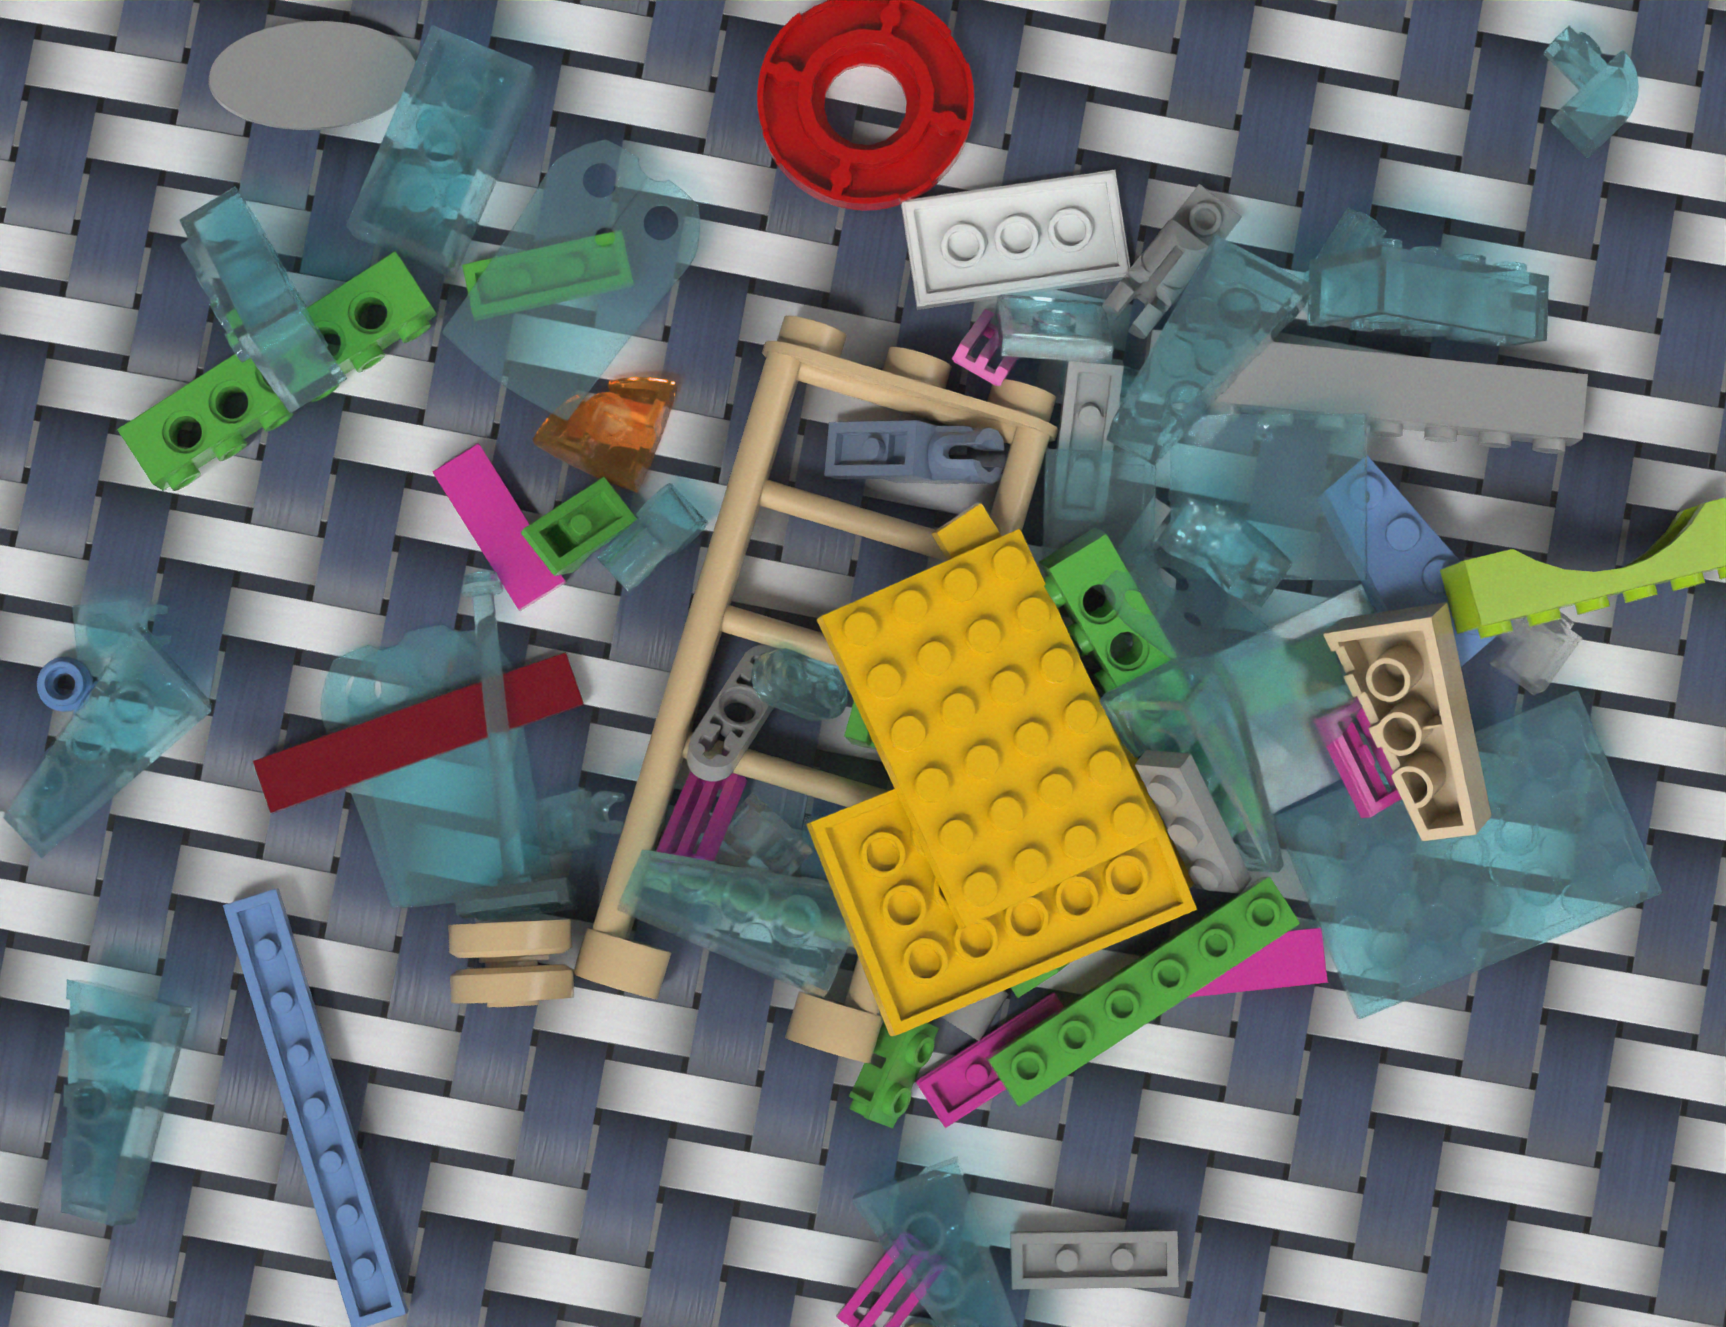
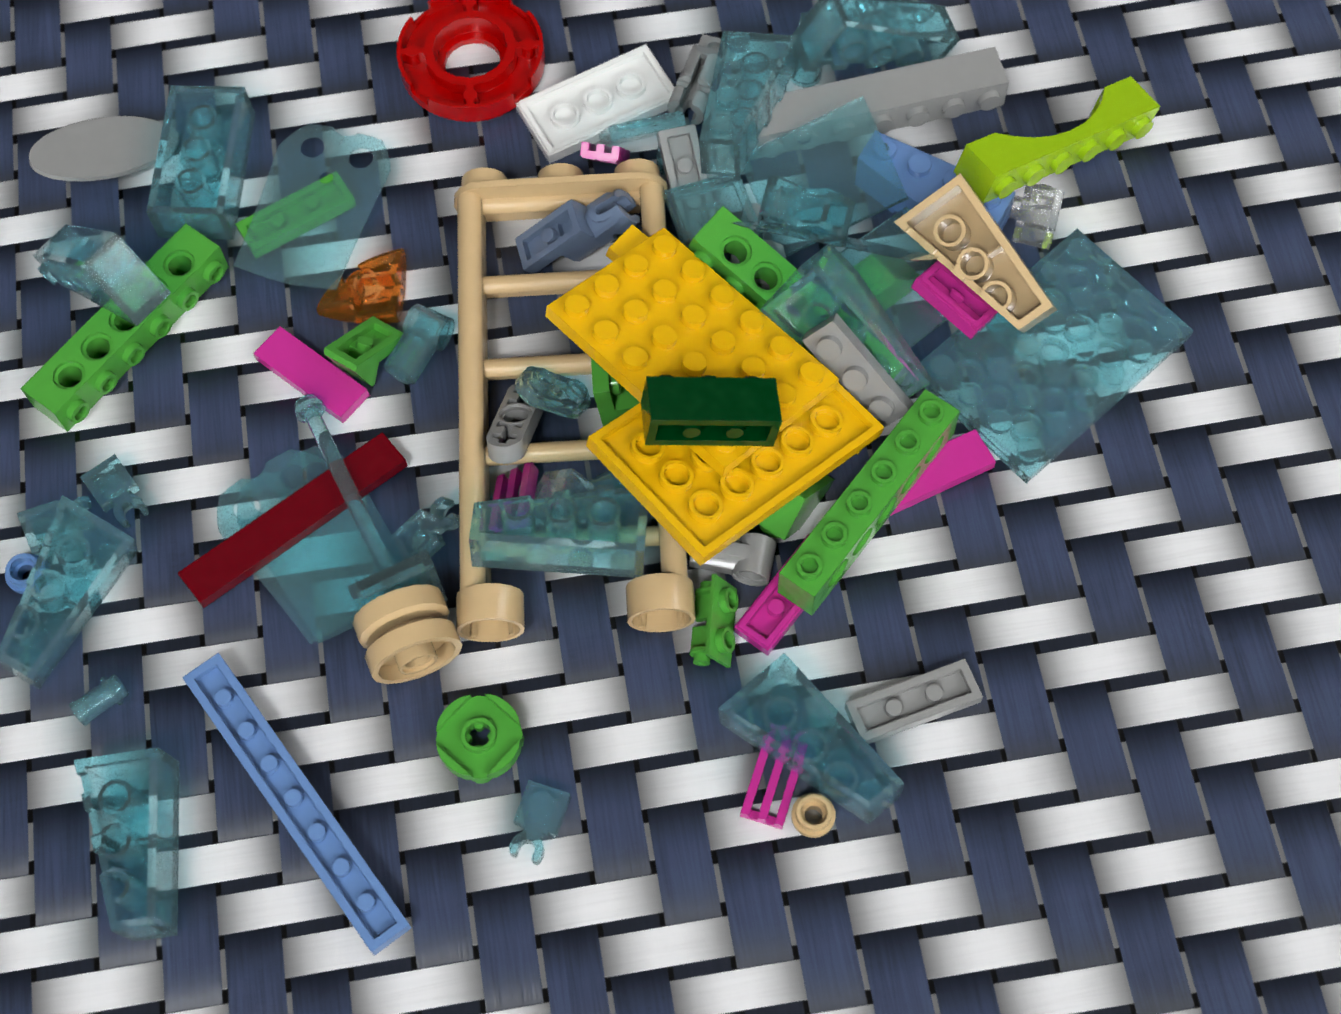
camera: 10 degrees left, 20 degrees down
none -> clear light blue pin [69,674,129,726]
none -> clear light blue plate [80,454,149,529]
none -> bright green plate [436,694,524,784]
none -> clear light blue plate [509,780,571,865]
none -> dark green brick [641,375,782,446]

